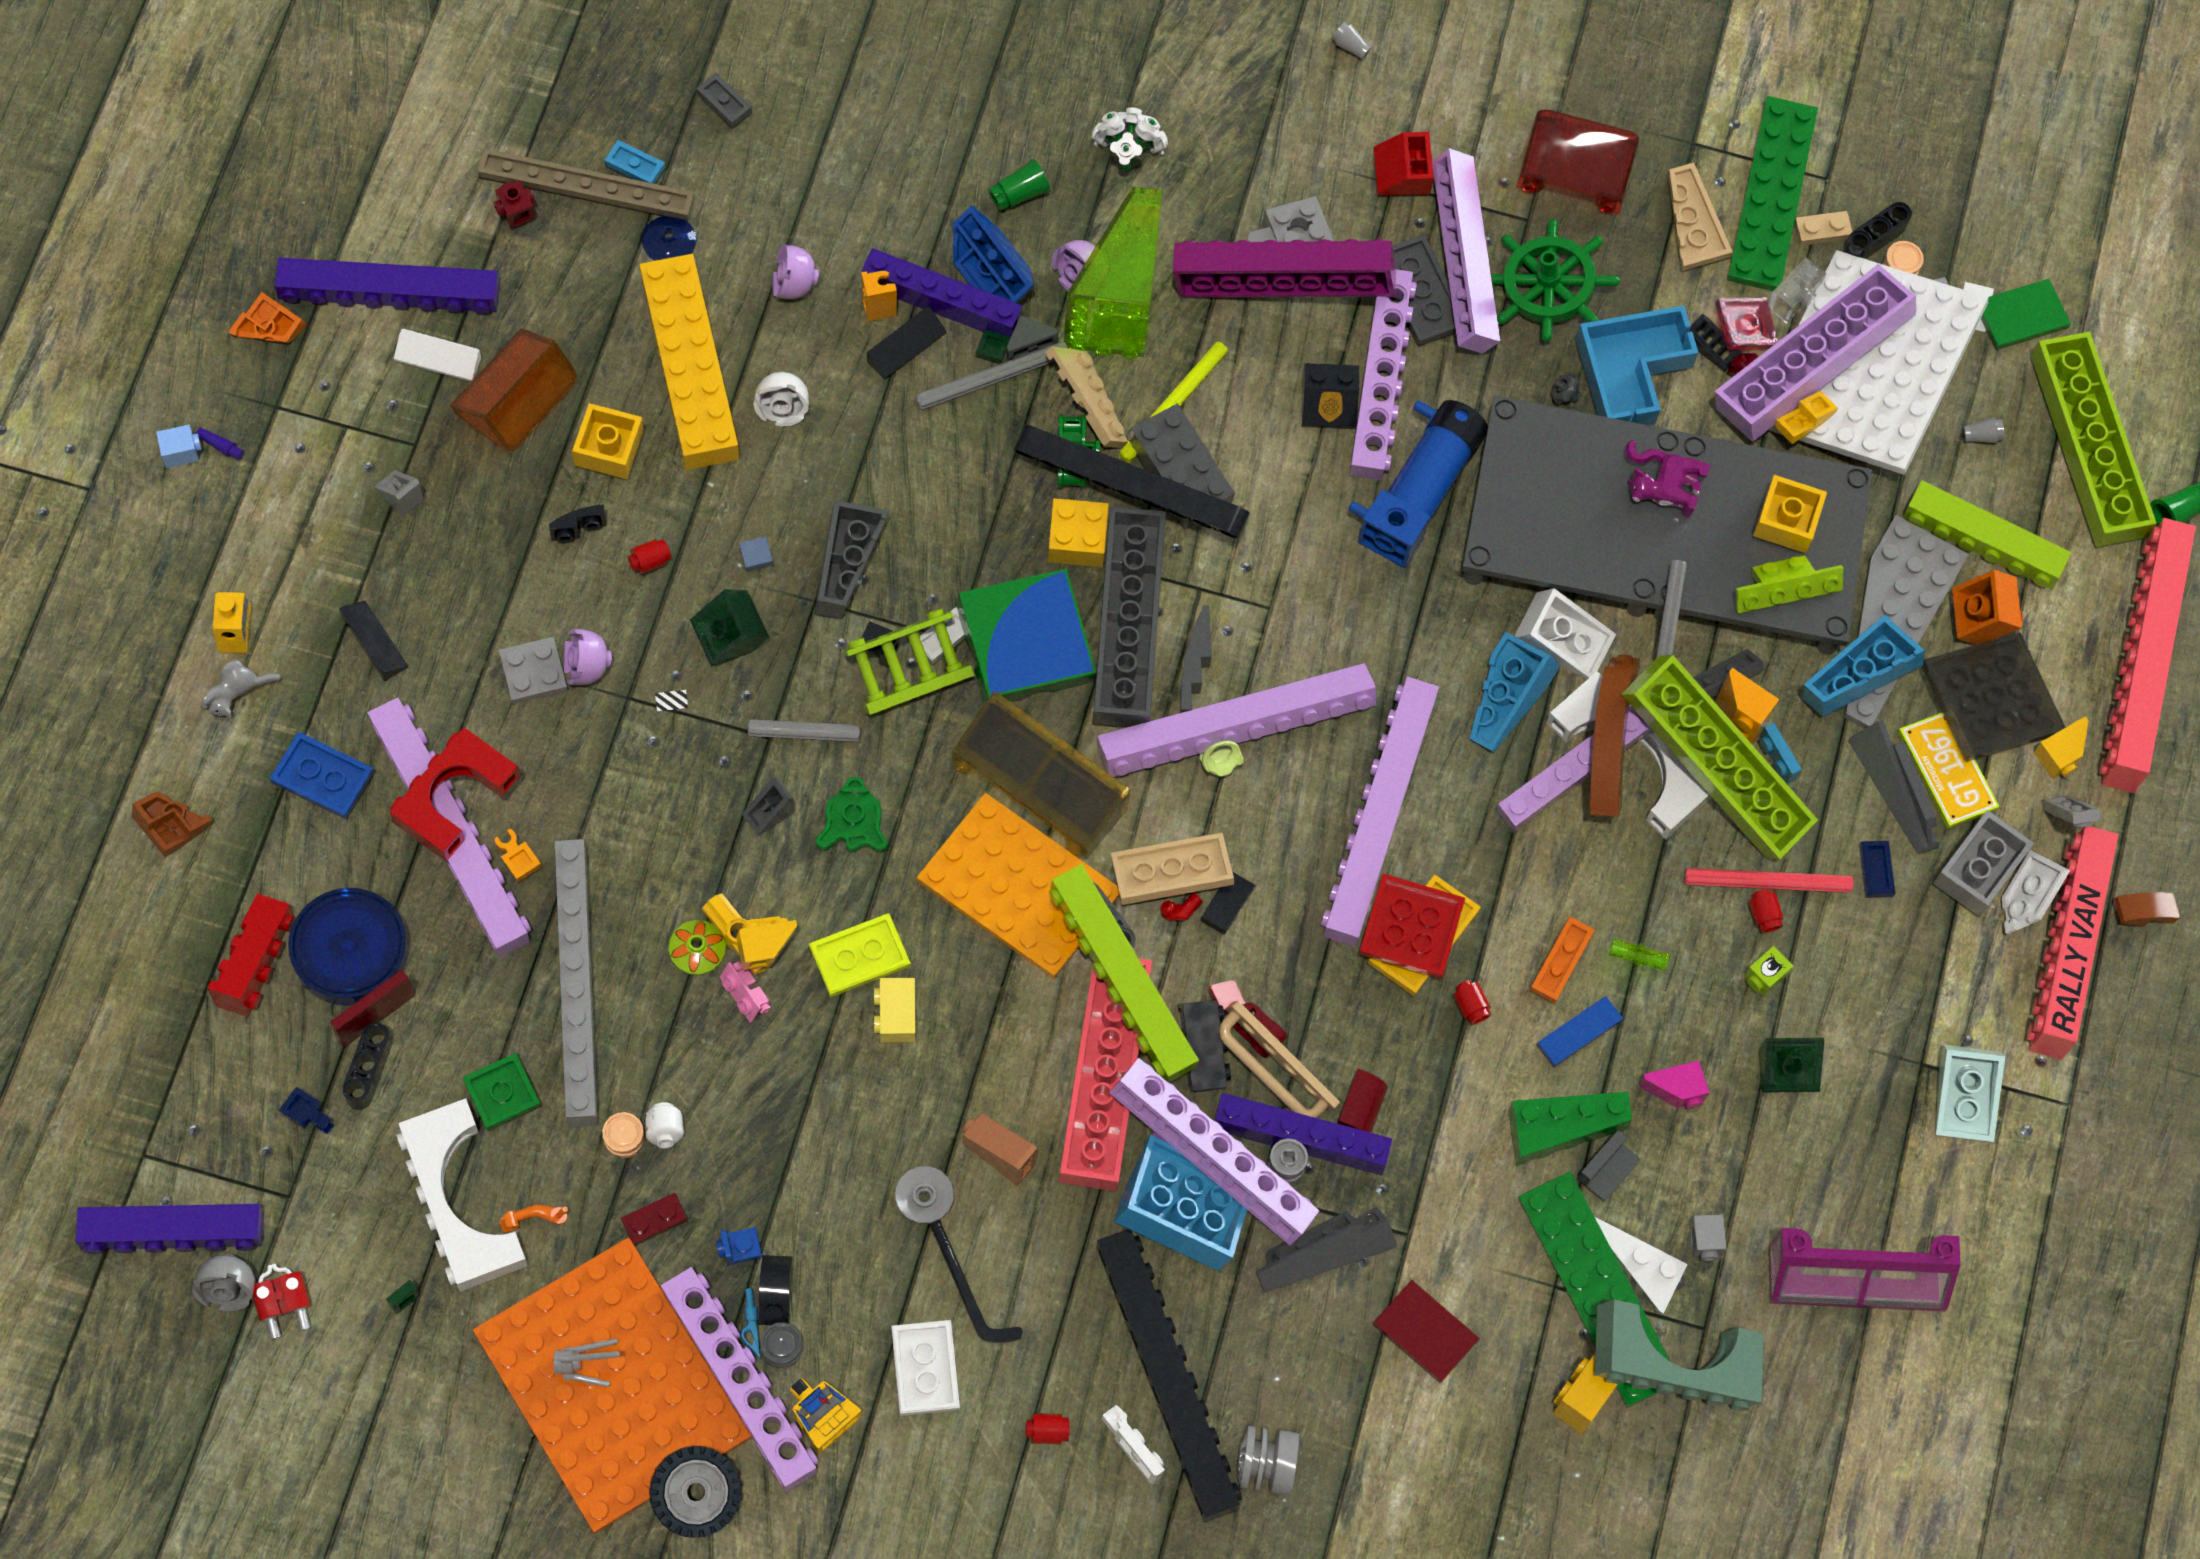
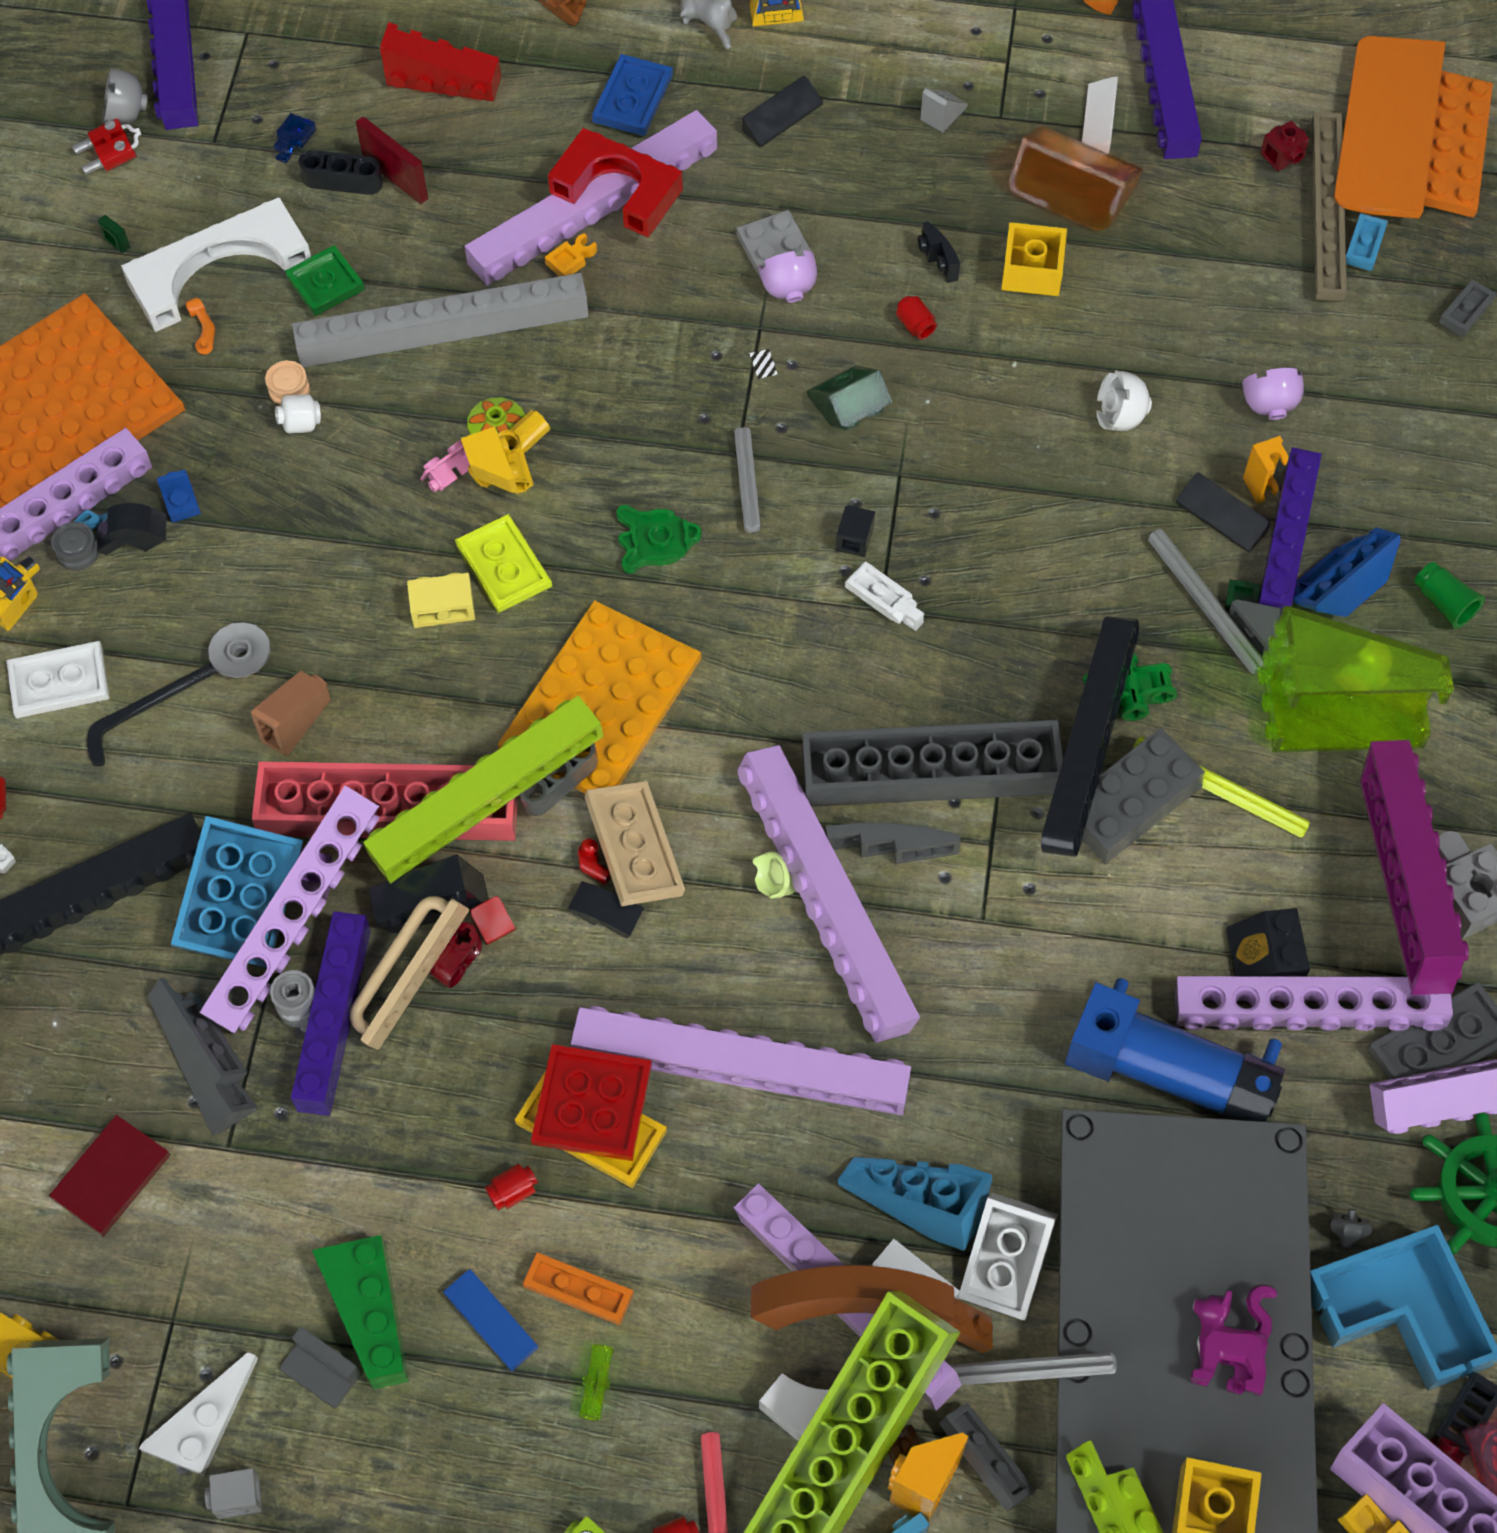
camera: 90 degrees right, 5 degrees down
clear blue brick [288,888,408,1005] -> none
light grey plant [554,1339,620,1387] -> none
dark red plate [621,1193,688,1246] -> none
yellow brick [640,254,739,470] -> none
clear blue dish [642,216,696,261] -> none
sand blue tile [739,537,773,571] -> none
dark grey slope [742,777,794,835] -> none
dark grey wedge [814,500,889,619] -> none
lime fence [842,608,975,715] -> none
windscreen [952,691,1131,860] -> none
blue tile [955,568,1097,707] -> none
tan wing [1045,346,1128,448] -> none
yellow brick [1048,498,1109,567] -> none
dark red brick [1338,1069,1388,1133] -> none
green plate [1518,1171,1671,1408] -> none
dark pink slope [1639,1060,1710,1109] -> none
none -> orange slope [1334,36,1493,219]

